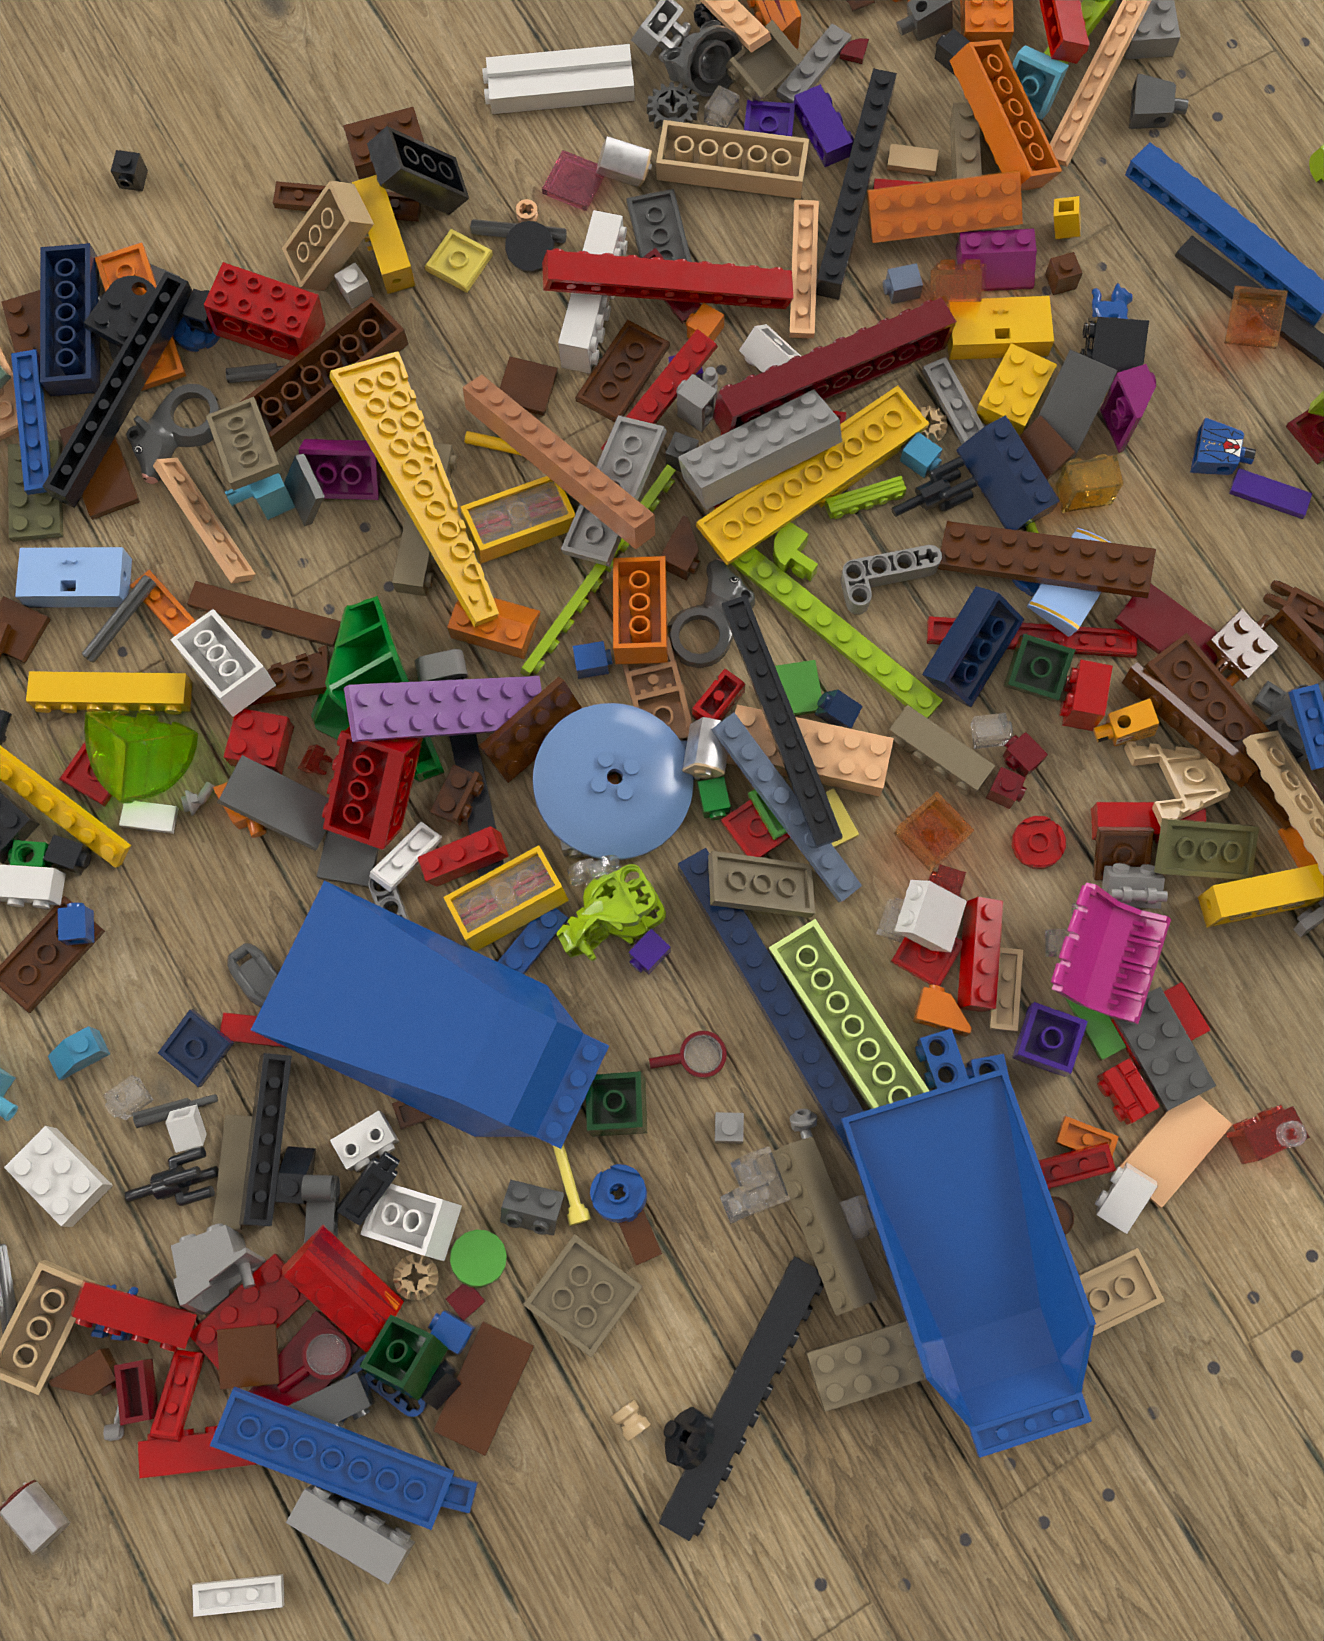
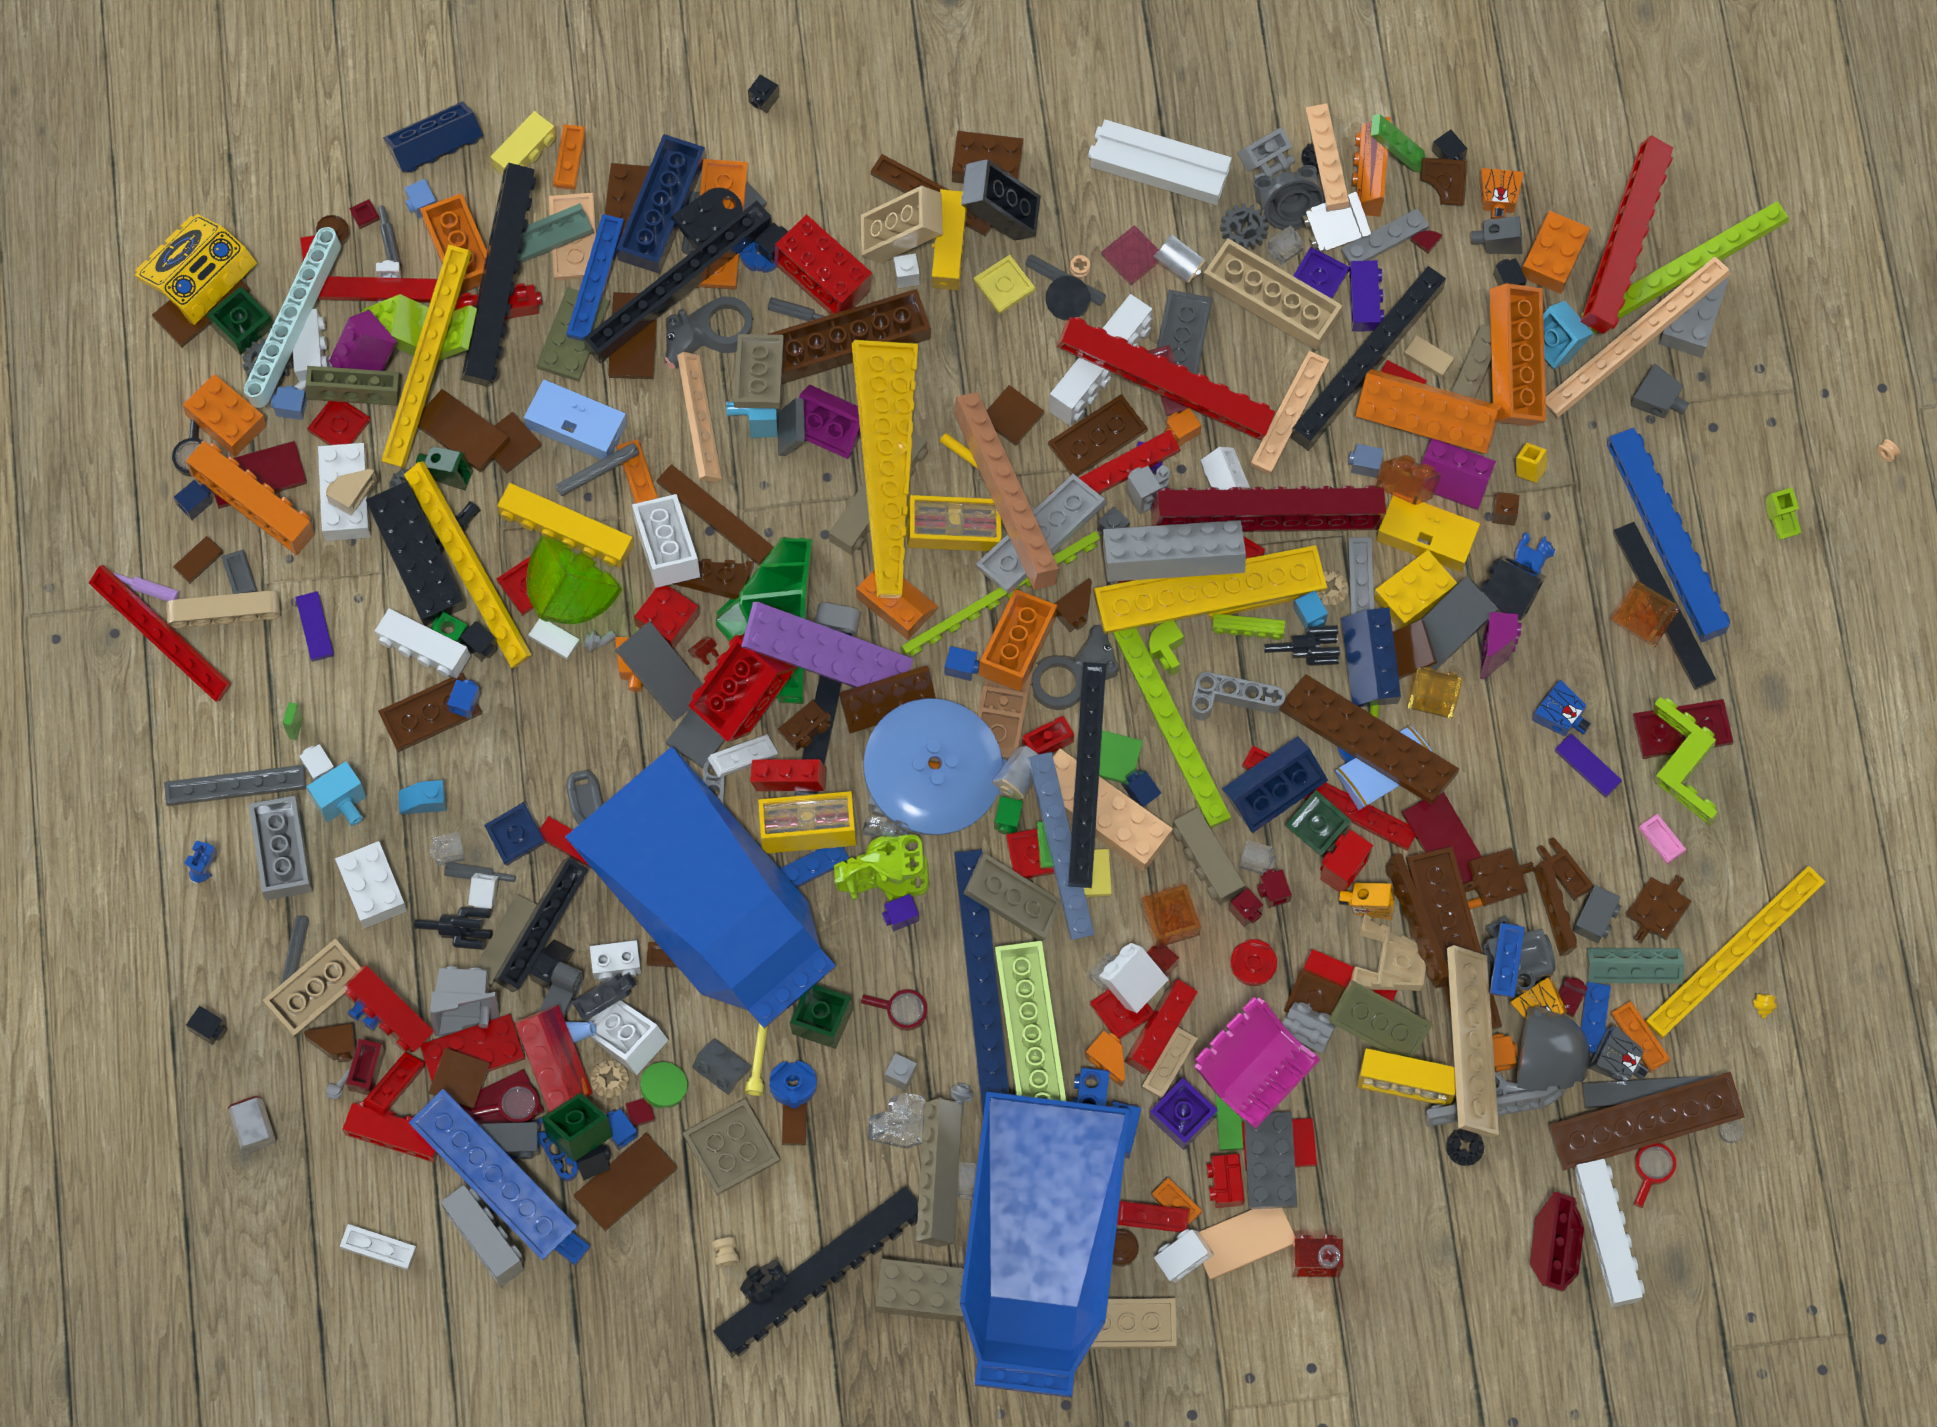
camera: 20 degrees right, 5 degrees down
none -> light blue cone [565,1021,596,1044]

